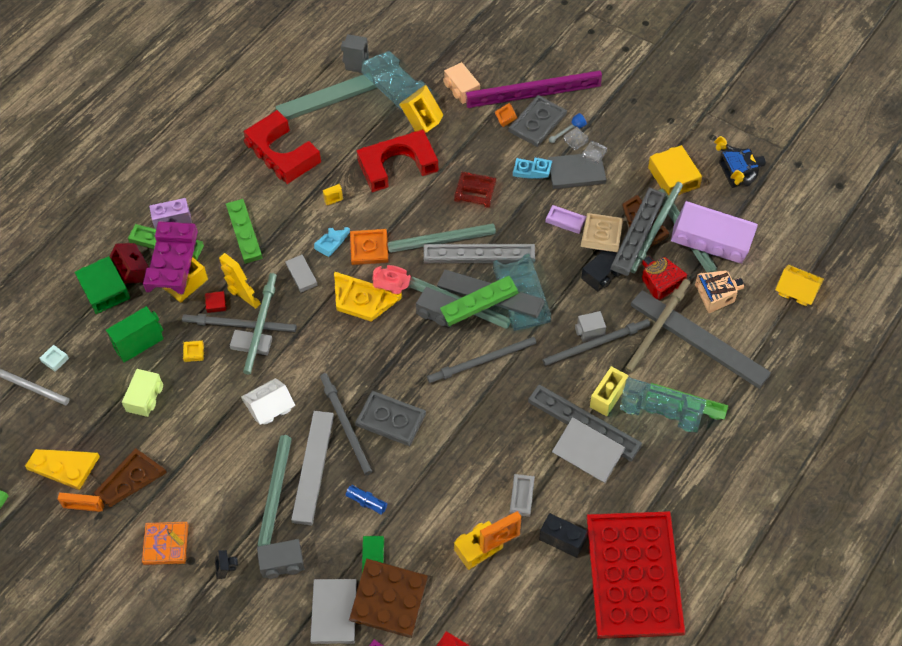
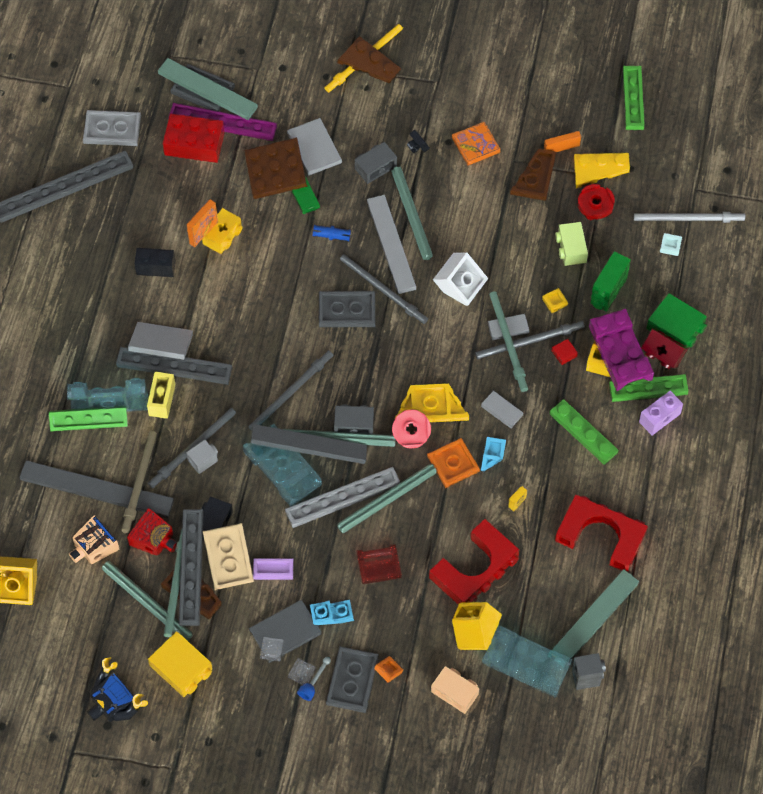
camera: 155 degrees right, 5 degrees up
yellow wing [219,253,261,309] -> none
bright green plate [440,275,519,326] -> none
magenta tile [466,70,602,108] -> none
light grey tile [510,474,535,517] -> none
red plate [586,511,685,639] -> none
lavender slope [671,201,758,264] -> none
none -> red plate [578,184,615,220]

